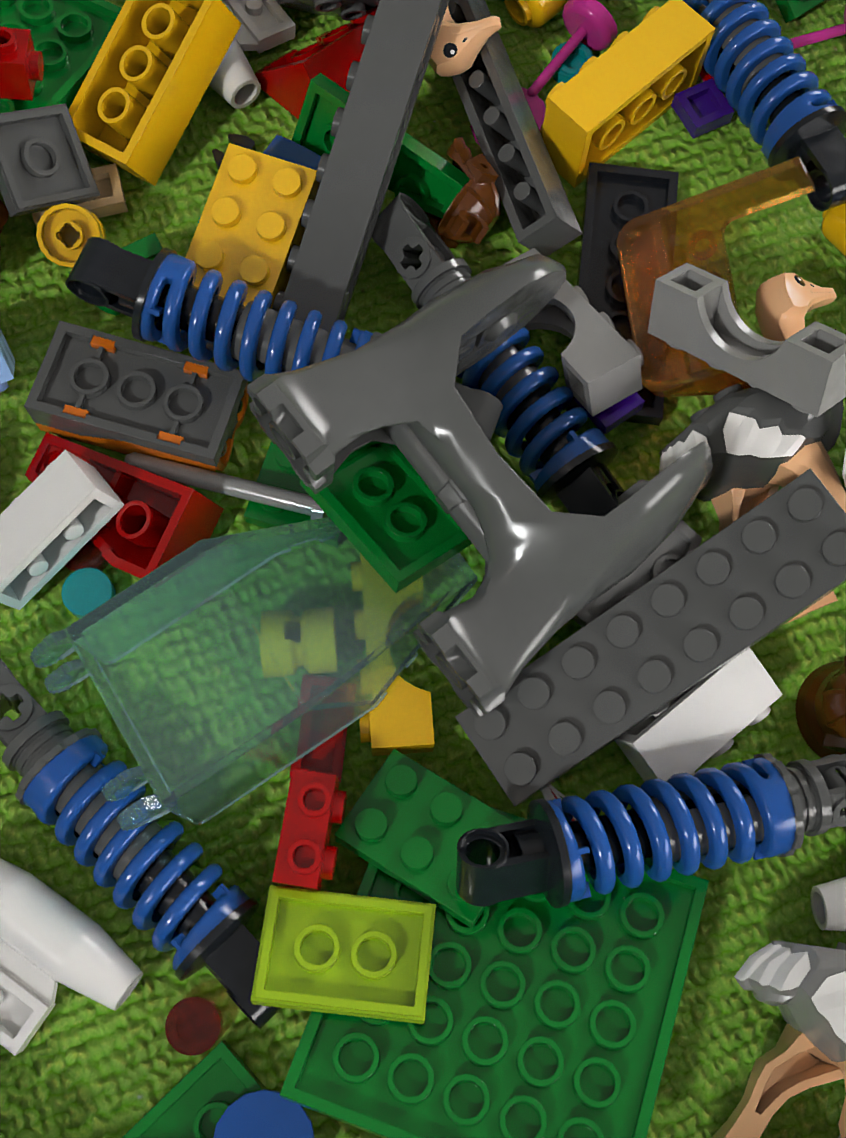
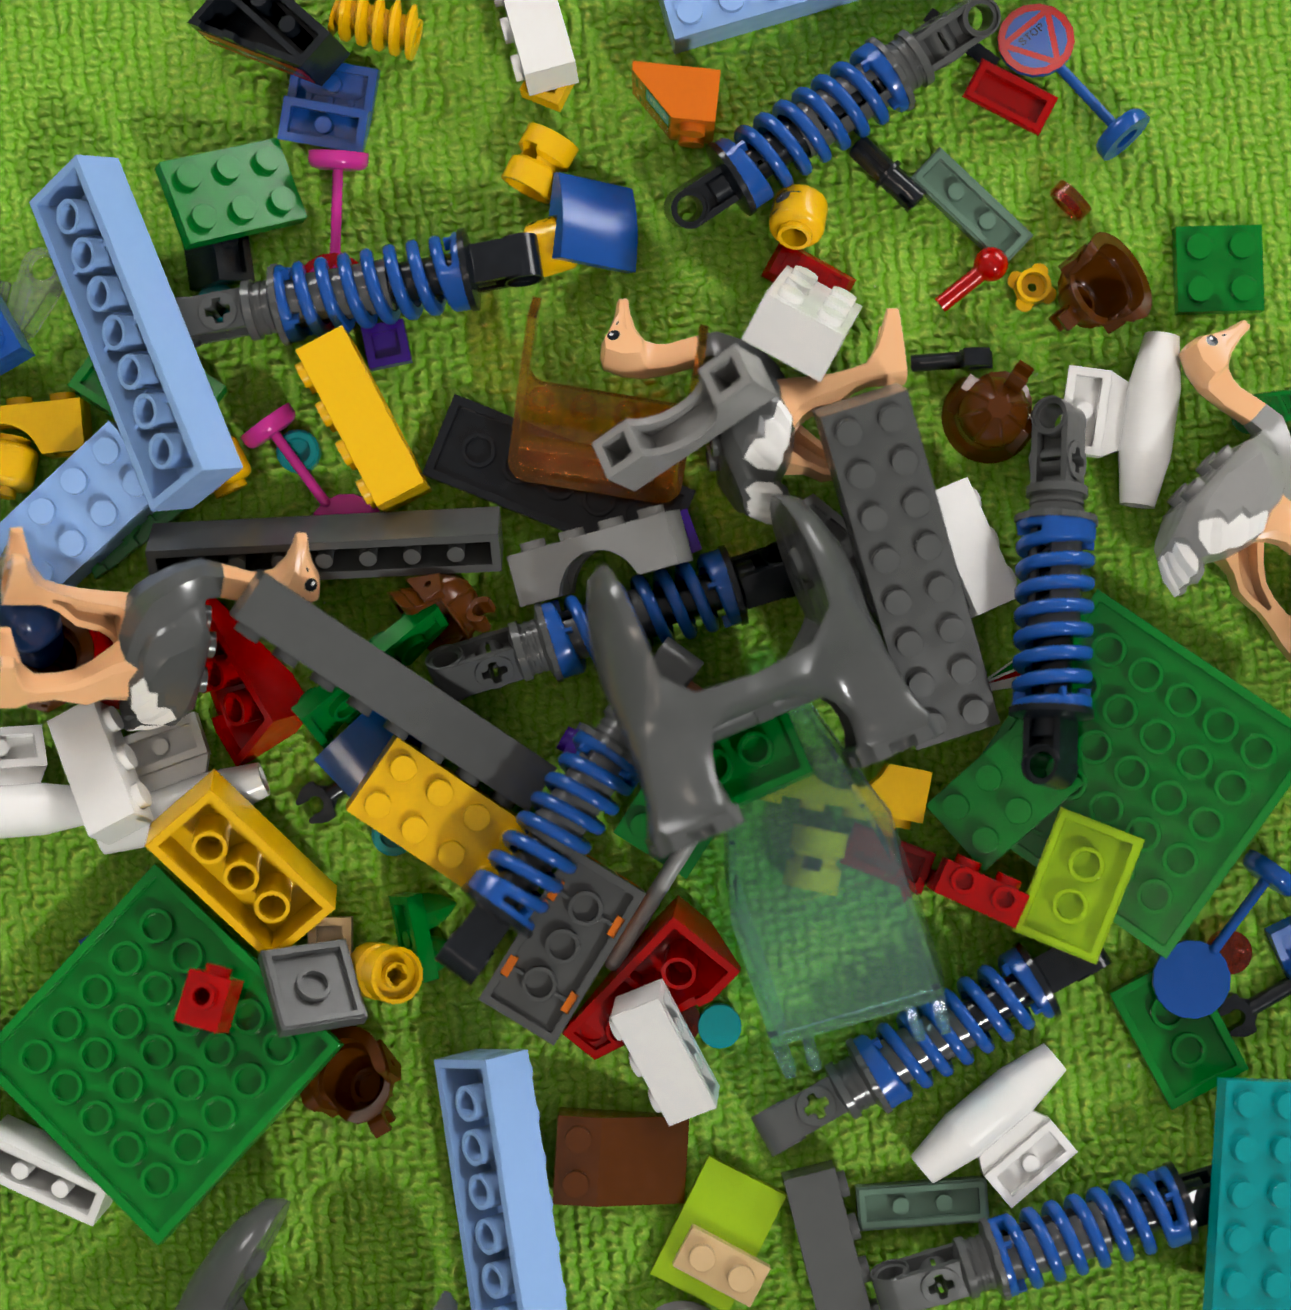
camera: 70 degrees left, 15 degrees up
clear red tile [165,996,223,1056] -> none

